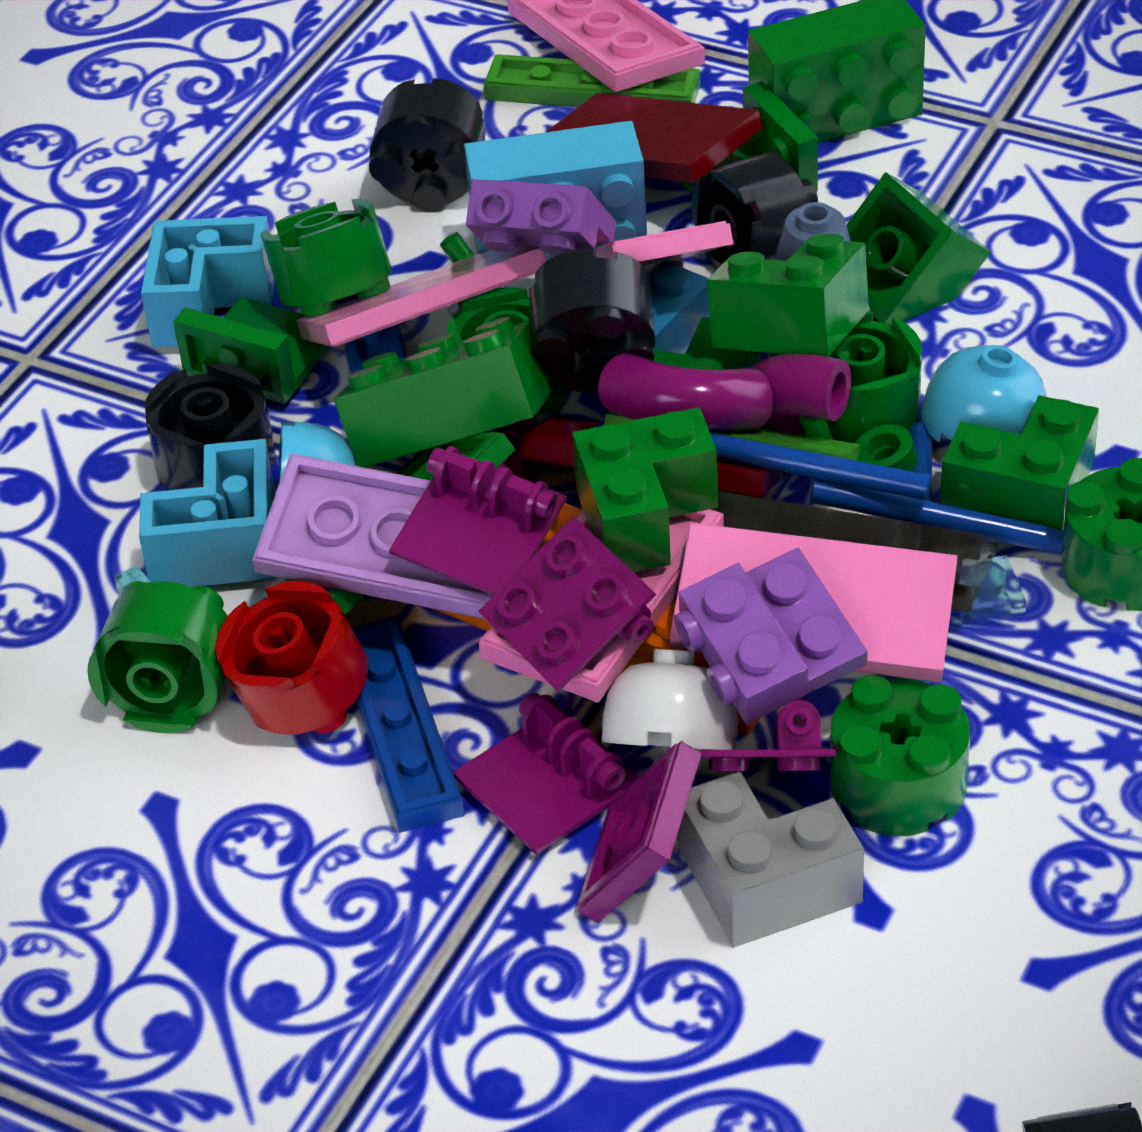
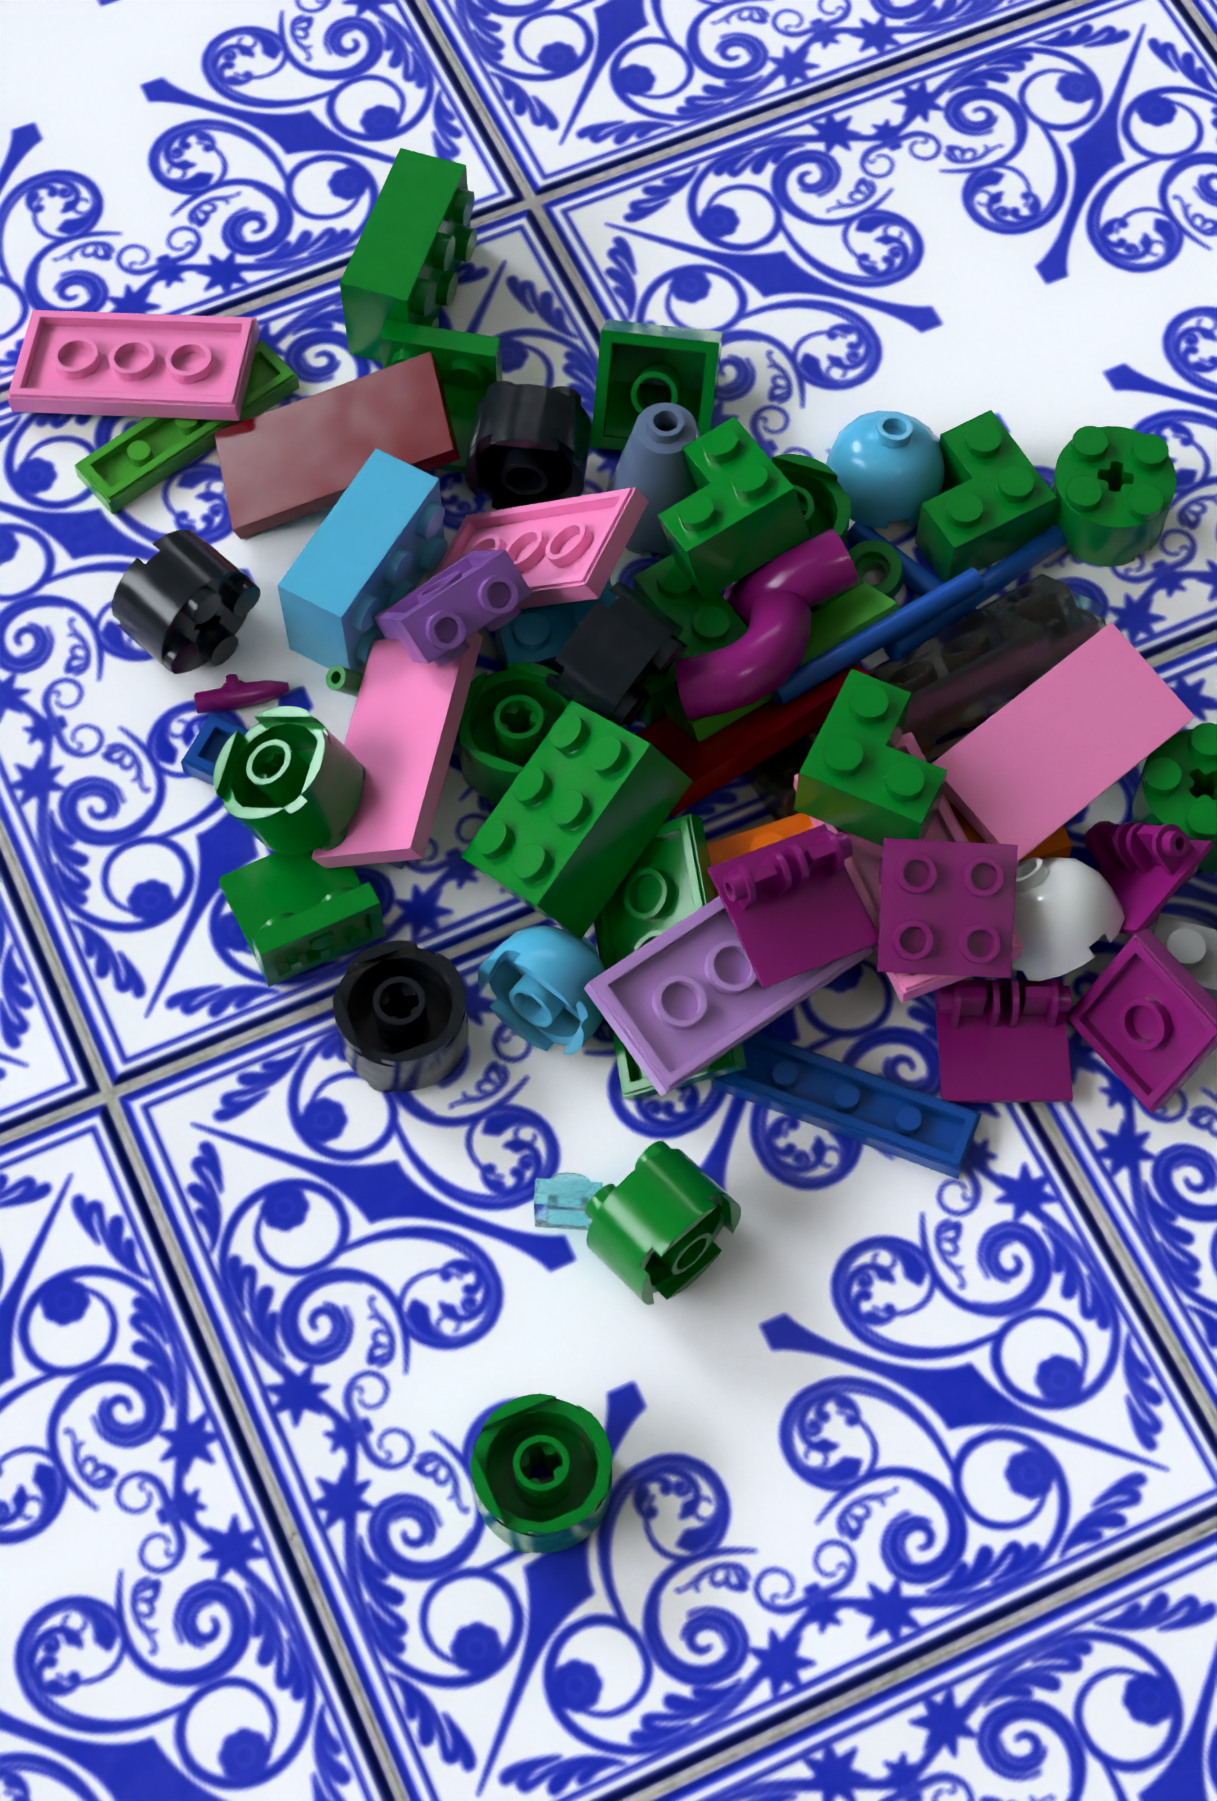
camera: 55 degrees left, 20 degrees up
medium azure brick [139,439,277,587] -> none
medium azure brick [141,216,274,347] -> none
red brick [215,581,369,735] -> none
medium lavender plate [673,547,868,724] -> none
none -> magenta helmet [194,673,289,714]

